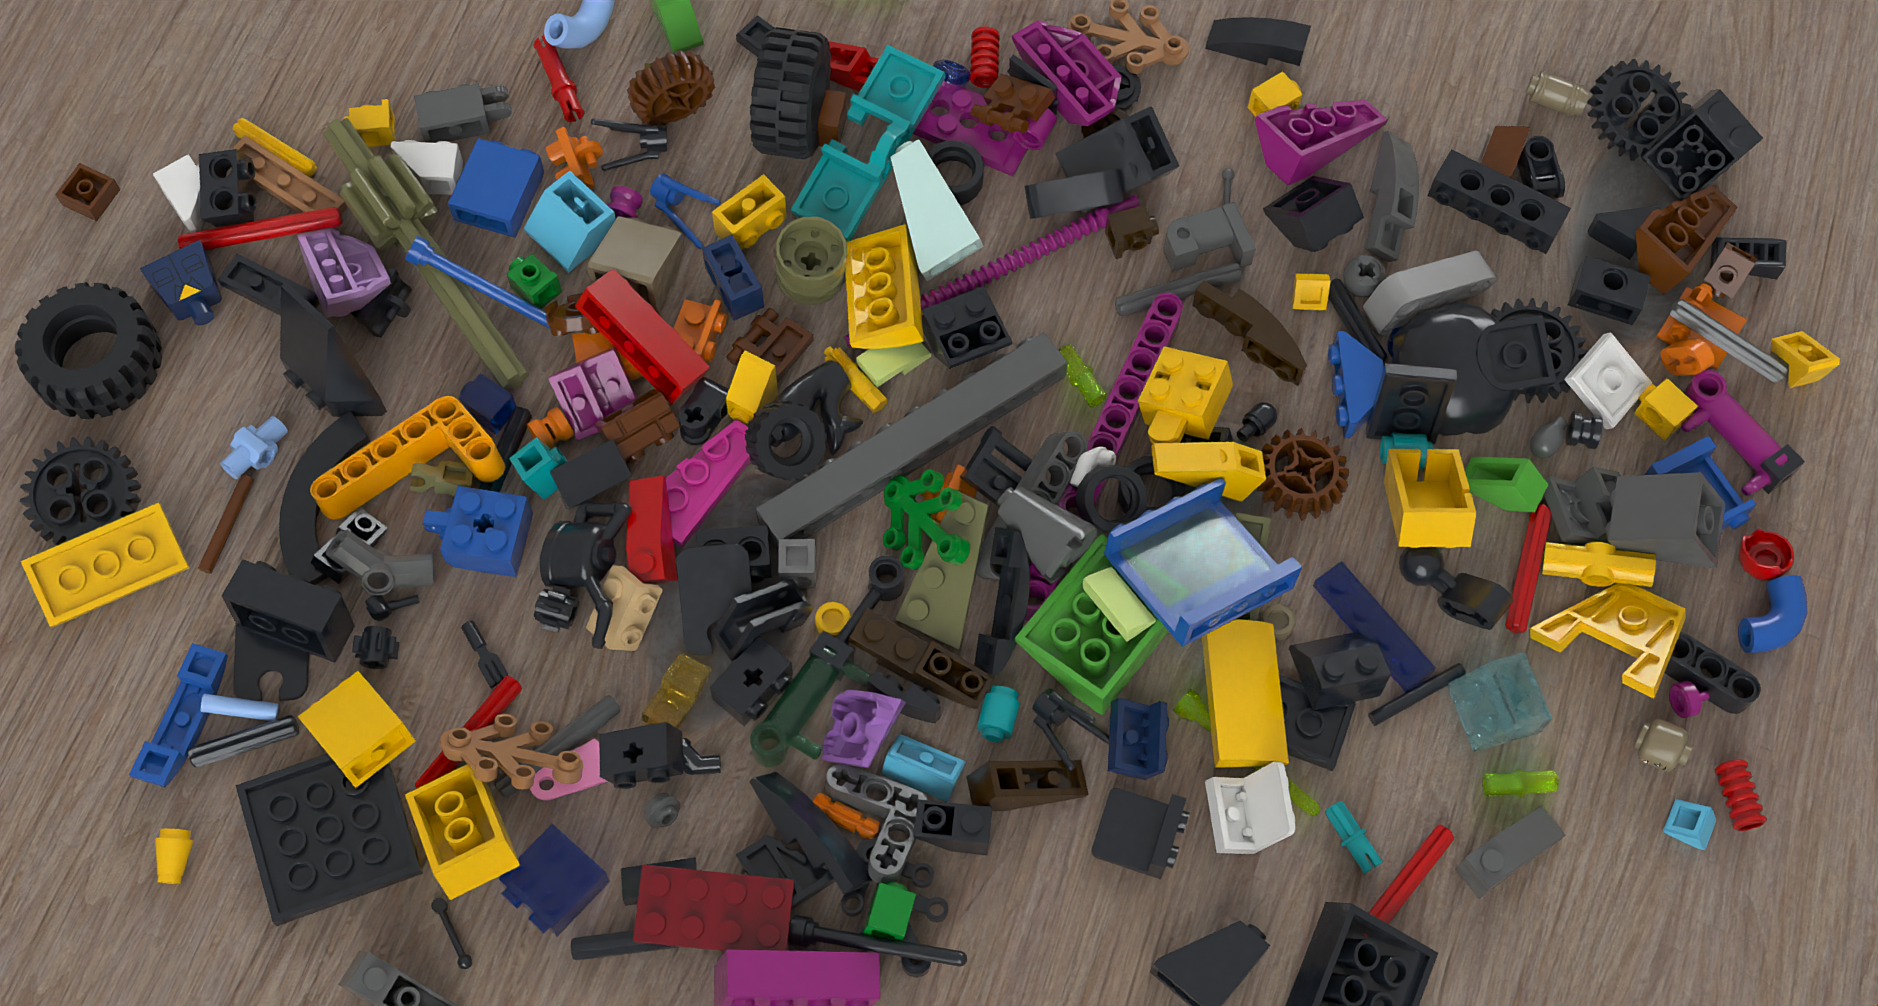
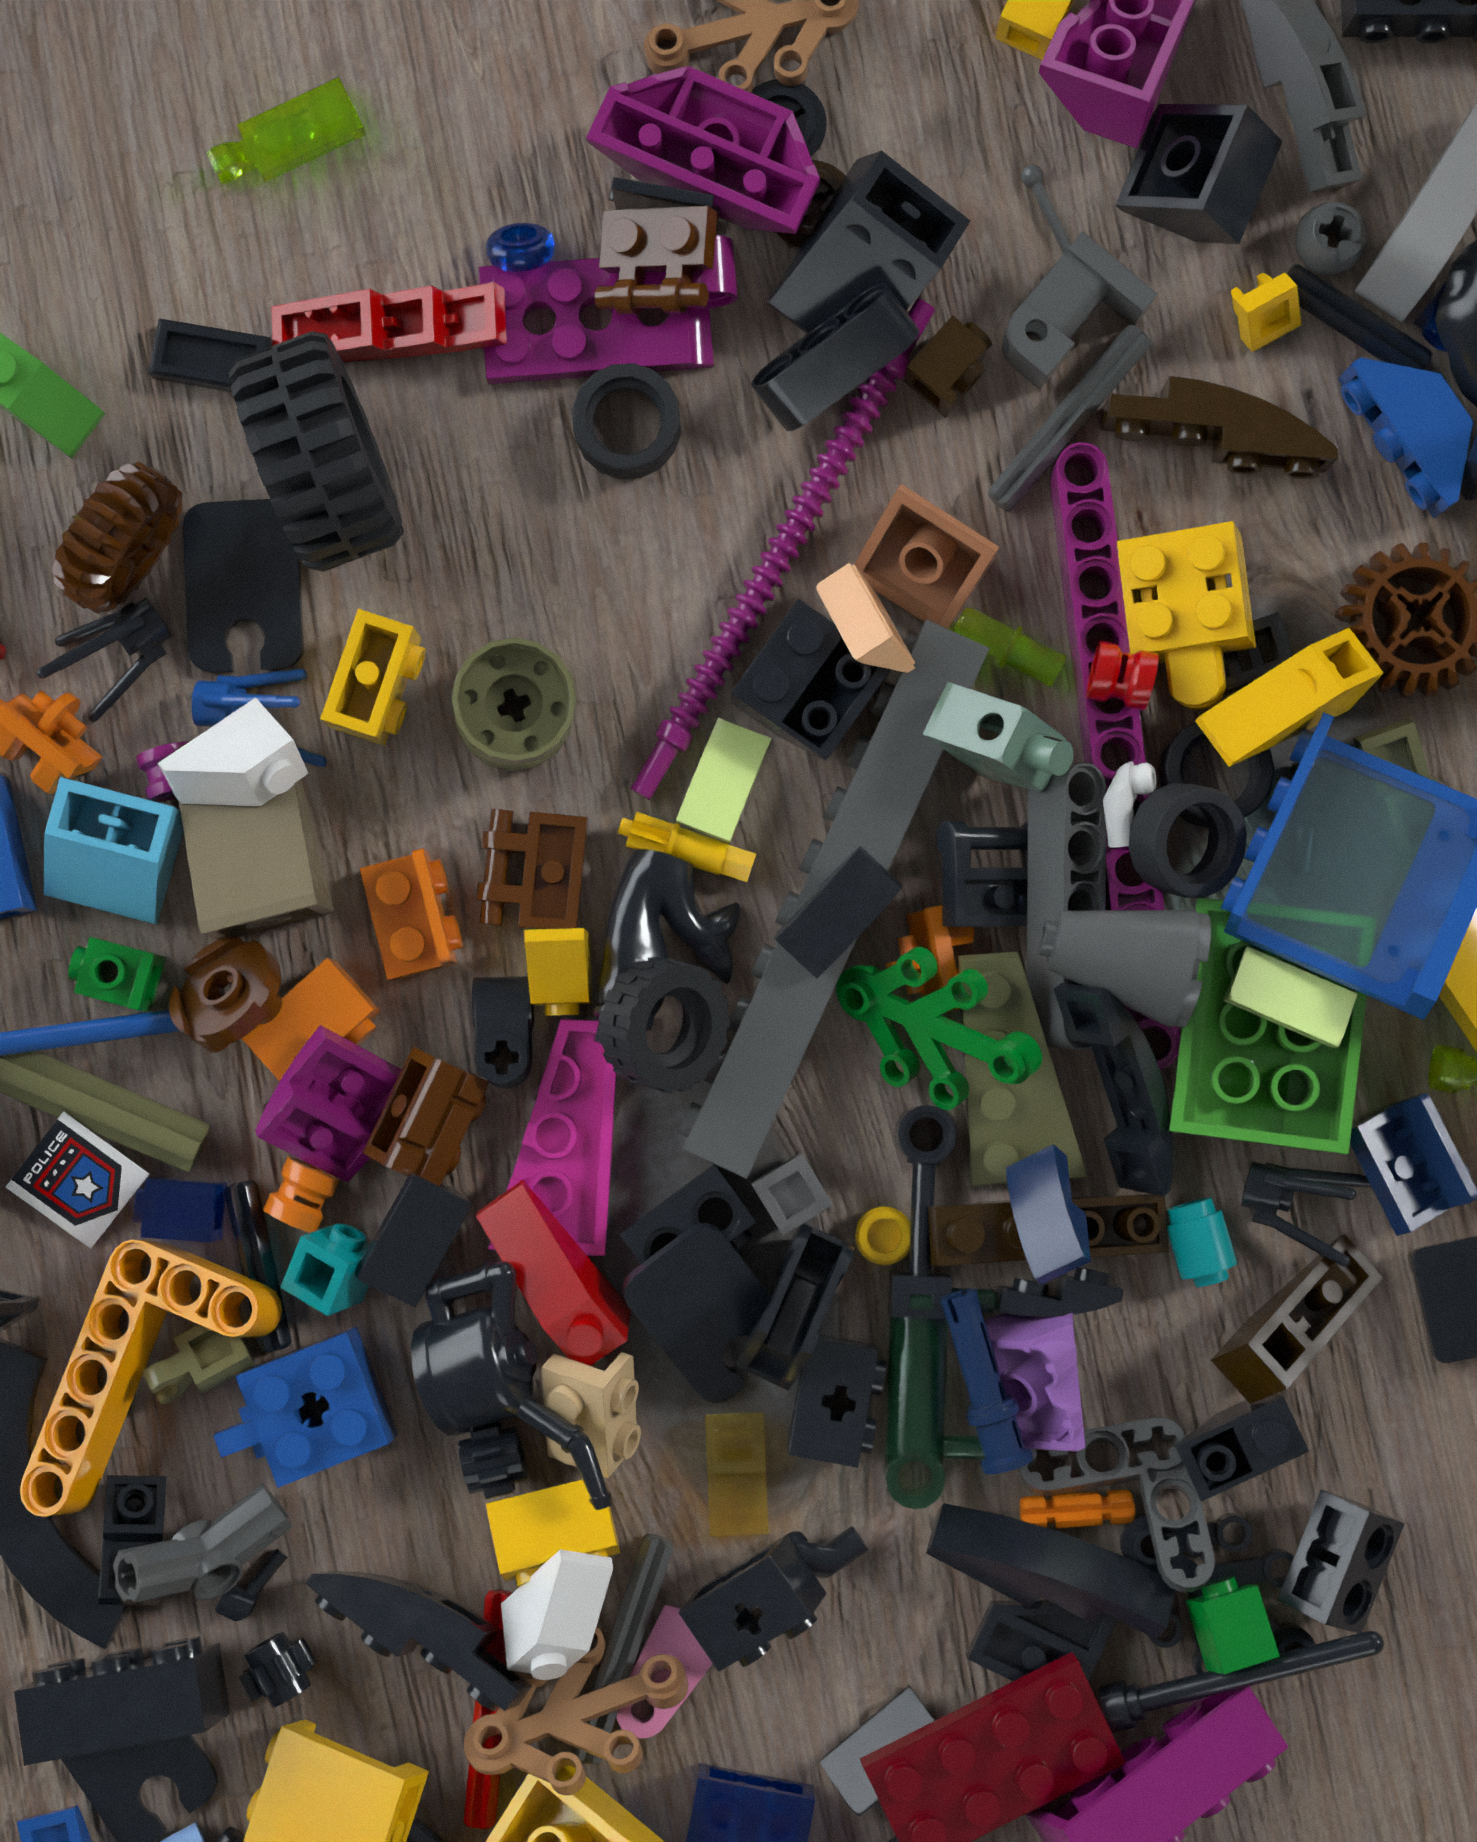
camera: 30 degrees left, 20 degrees up
black piece [461,620,509,688] -> none
red brick [575,269,710,405] -> none
dark grey plate [644,793,681,828] -> none
dark blue brick [702,235,764,321] -> none
teal plate [790,45,946,242] -> none
reddish brown piece [817,90,847,147] -> none
yellow slope [845,224,924,349] -> none
medium azure slope [882,734,966,802] -> none
light aqua slope [891,139,984,281] -> none
red piece [970,26,1000,88] -> none
black cylinder [1236,402,1277,442] -> none
none -> sticker [6,1111,149,1249]
none -> white slope [158,698,309,806]
none -> black piece [183,499,304,673]
none -> black slope [305,1571,532,1711]
none -> yellow brick [486,1480,621,1588]
none -> white slope [501,1549,613,1680]
none -> black slope [774,846,903,979]
none -> light nougat slope [816,563,915,673]
none -> nougat slope [854,484,999,629]
none -> sand green torso [923,682,1073,792]
none -> dark blue pin [940,1288,1034,1474]
none -> slope [1006,1144,1091,1285]
none -> red wheel [1086,640,1159,711]
none -> black brick [1278,1489,1405,1633]

